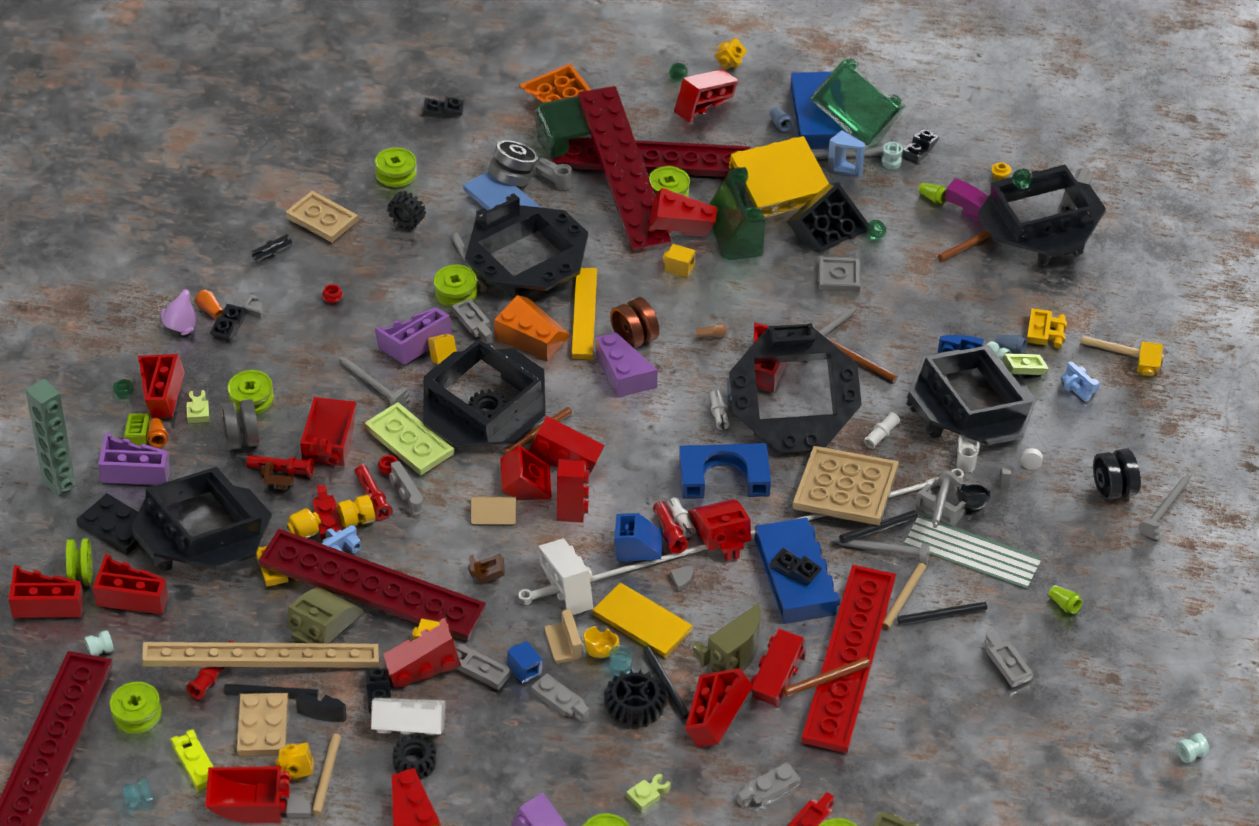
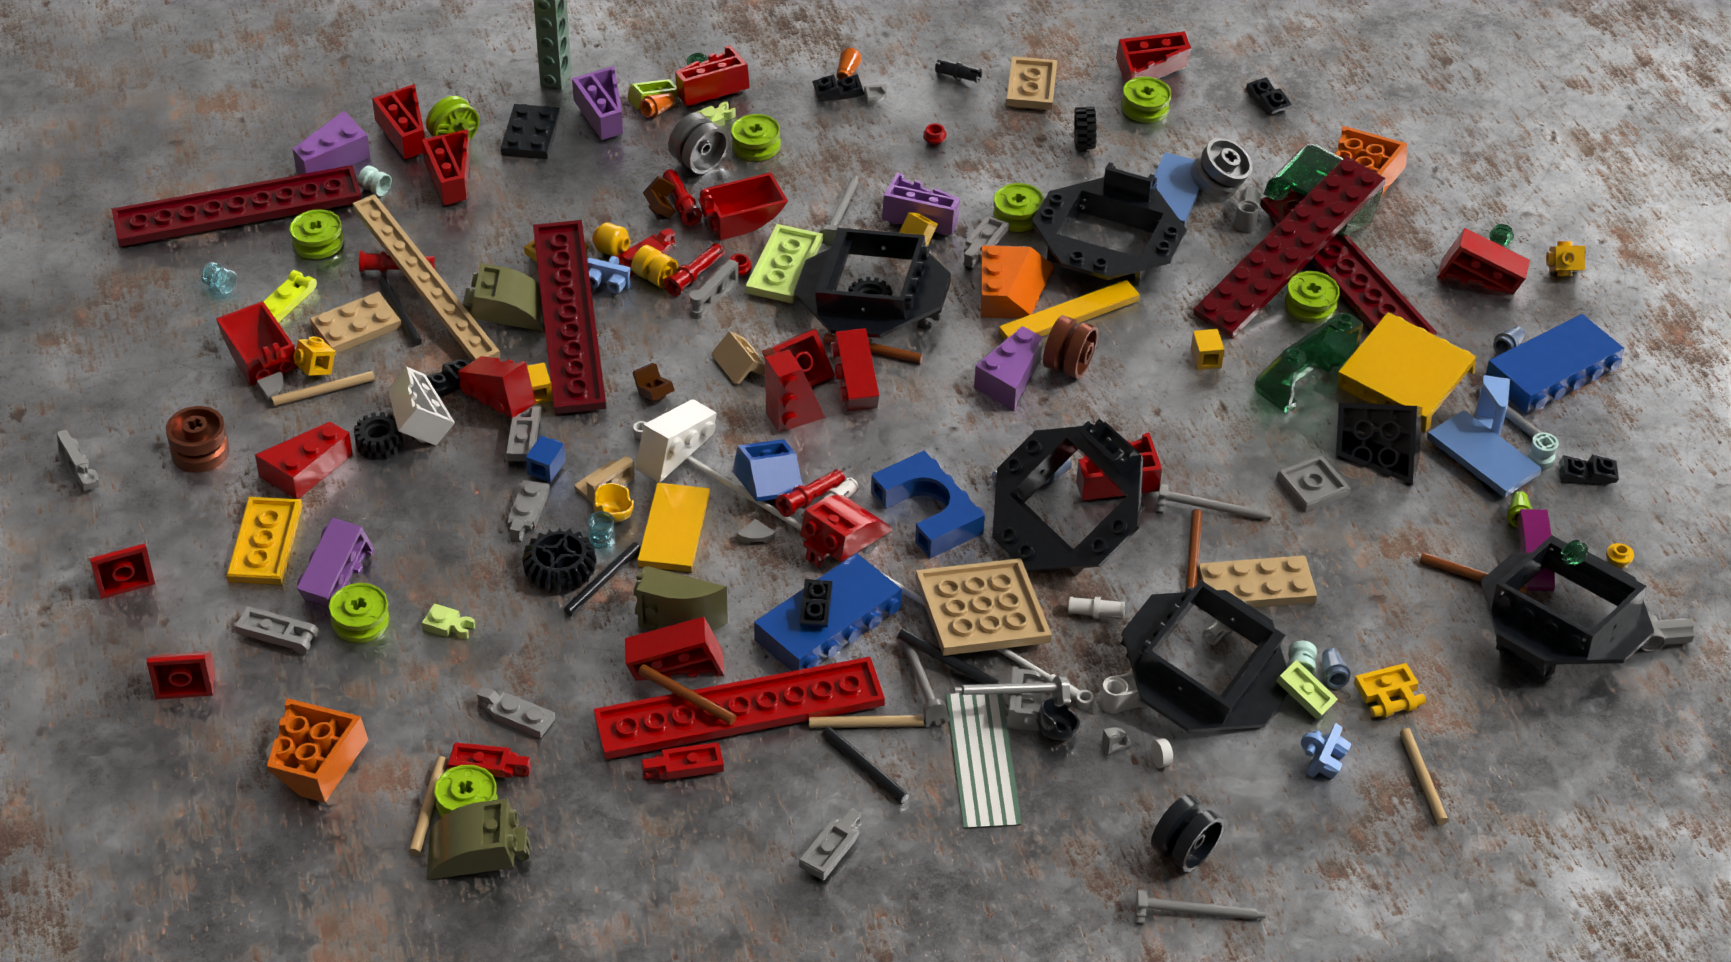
camera: 60 degrees right, 0 degrees up
black hinge [131,467,272,572] -> none
lavender hat [161,289,196,335] -> none
black slope [296,692,347,722] -> none
red wedge [648,187,717,237] -> none
red wedge [685,668,753,747] -> none
medium nougat arm [696,323,727,339] -> none
clear green windscreen [810,57,906,146] -> none
clear green plate [866,220,886,239] -> none
blue slope [937,335,984,353] -> none
lime cone [1048,585,1083,614] -> none
yellow brick [1137,341,1163,376] -> none
none -> medium lavender wedge [293,111,370,174]
none -> red hinge [641,742,724,780]
none -> red wedge [1116,31,1191,84]
none -> tan plate [1198,555,1317,608]
none -> medium blue tile [1427,410,1542,498]

